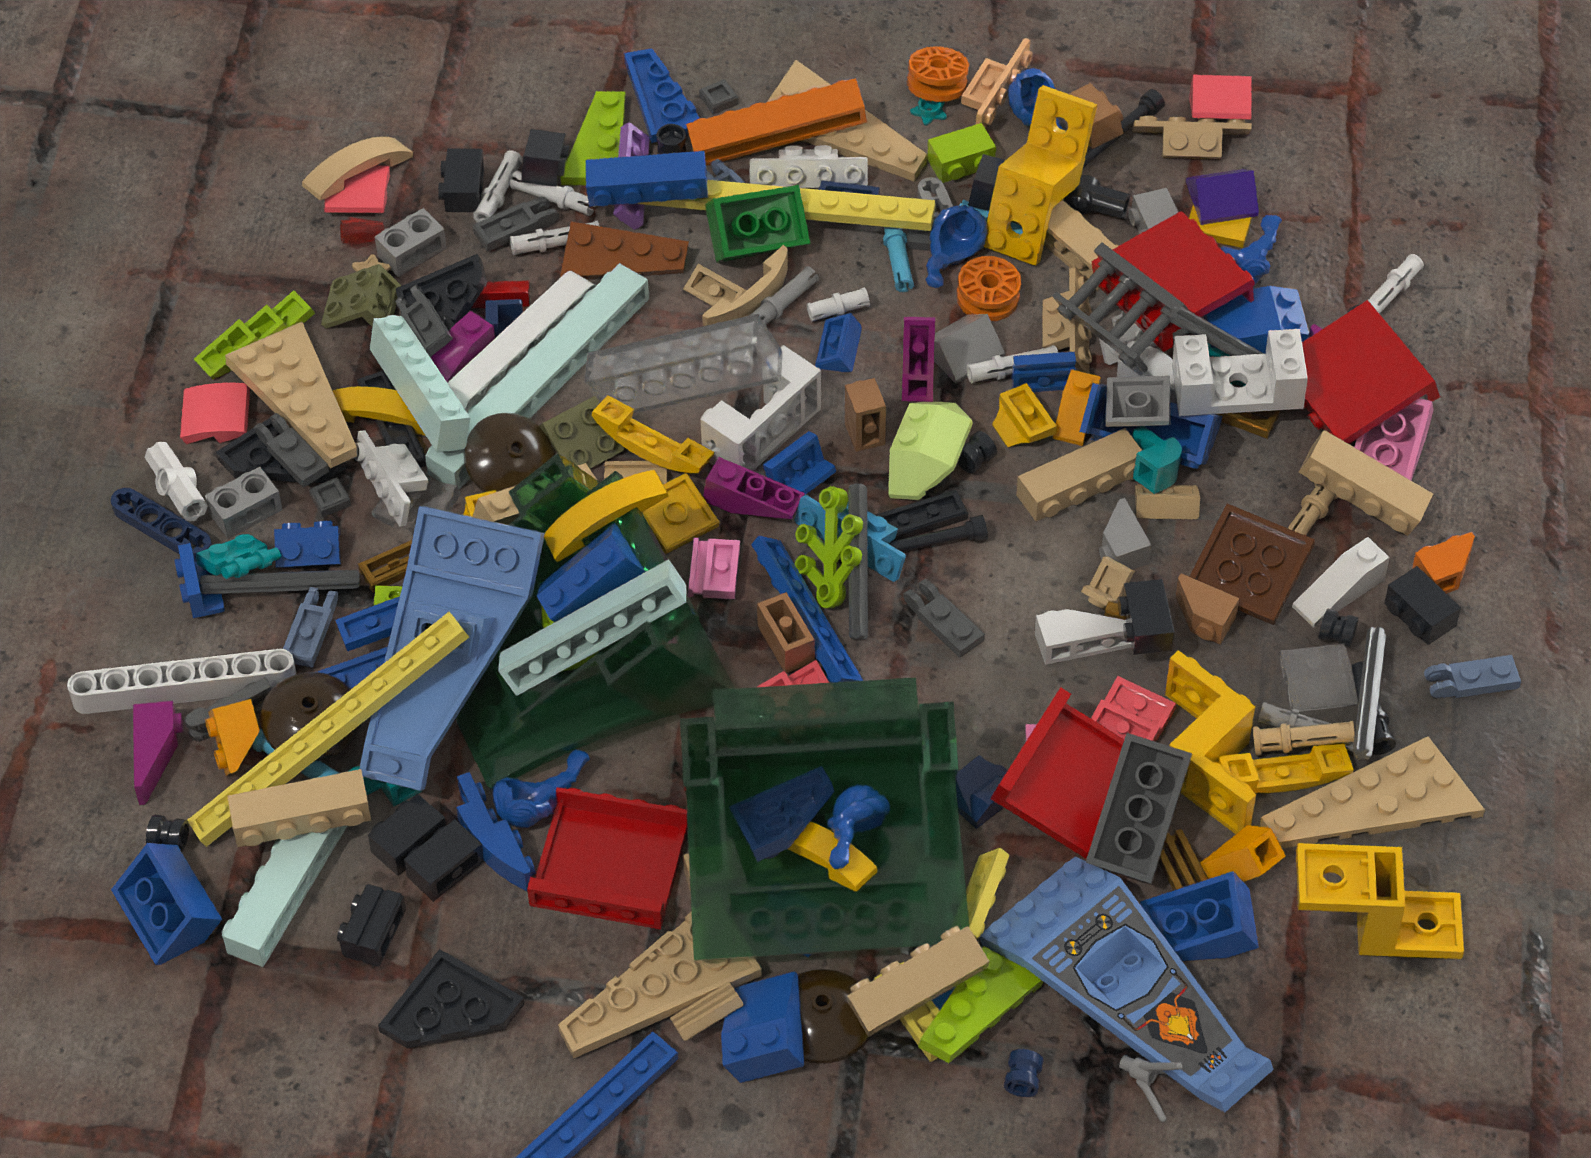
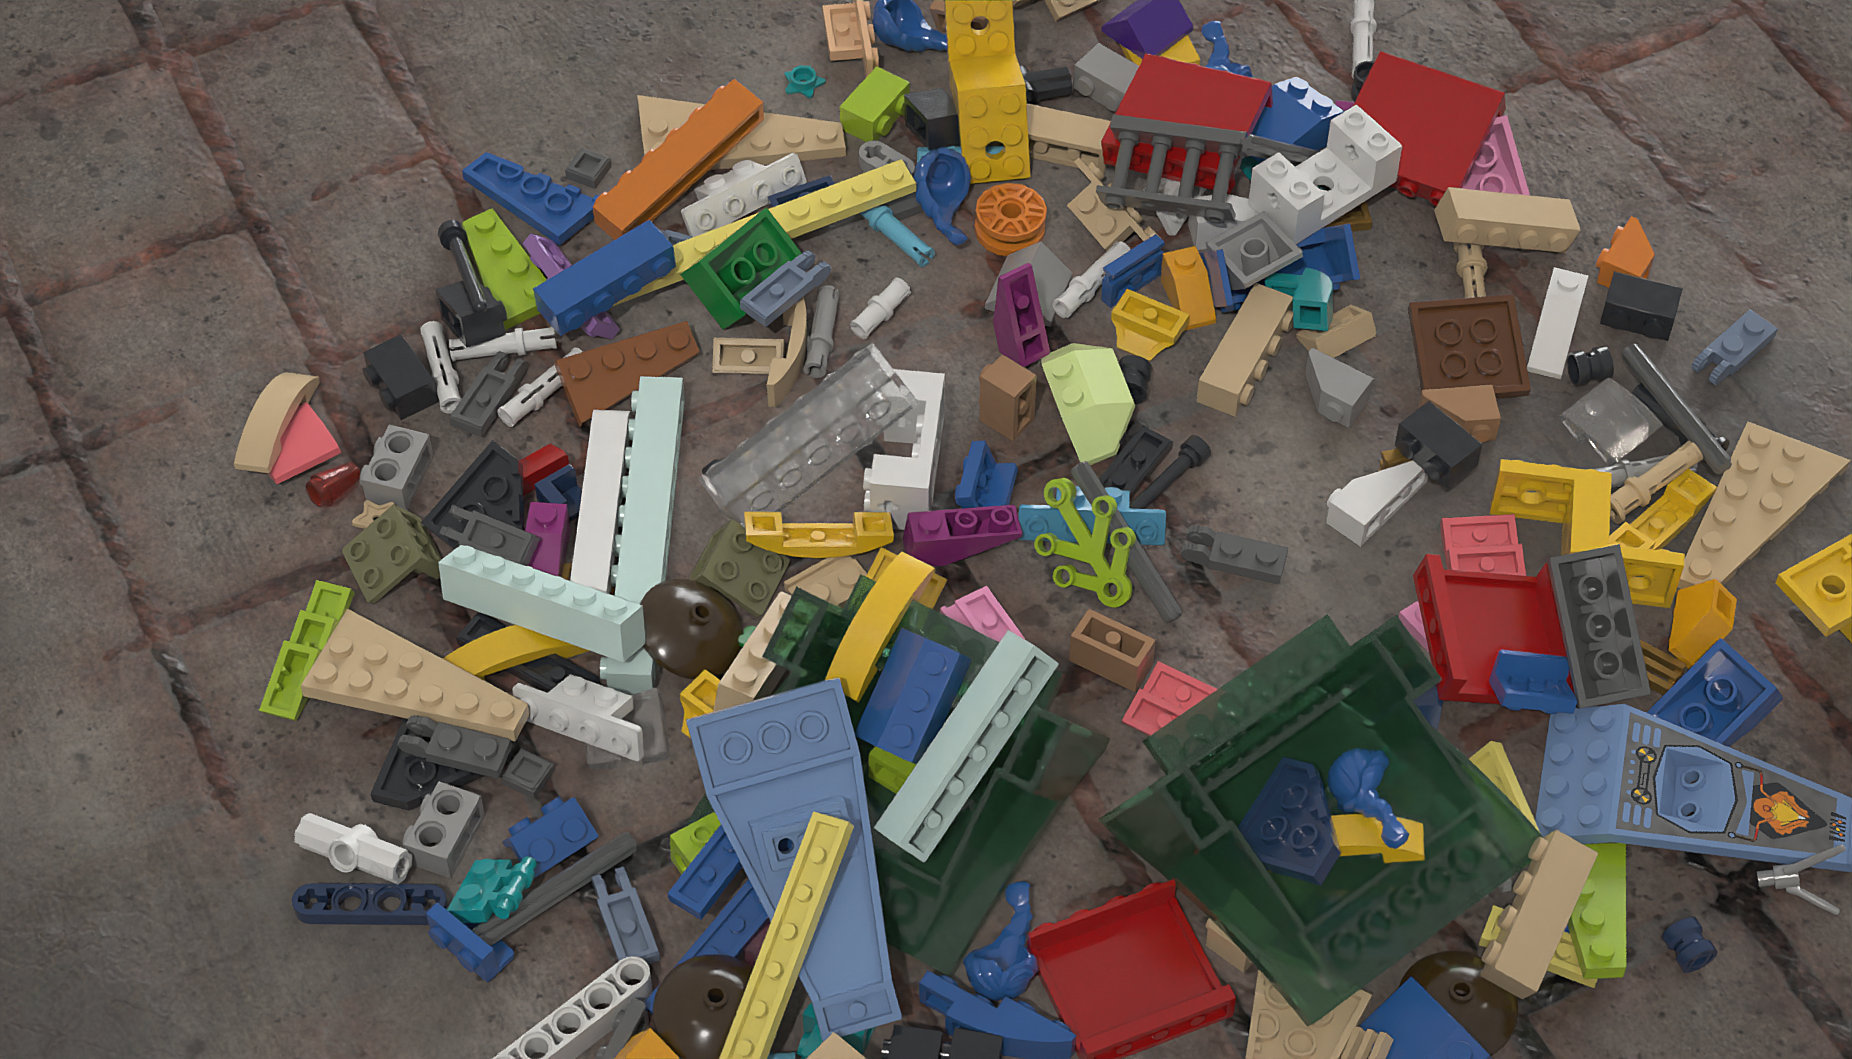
camera: 35 degrees left, 0 degrees up
coral slope [180,383,250,444] -> none
pearl gold tile [358,540,412,592] -> none
black wheel [656,124,687,154] -> none
blue plate [751,536,864,690] -> none
blue slope [815,313,862,372] -> none
orange wheel [907,46,969,102] -> none
tan bracket [1081,556,1135,609] -> none
none -> black piece [438,220,488,313]
none -> sand blue hinge [740,250,832,327]
none -> blue bracket [1489,650,1578,714]

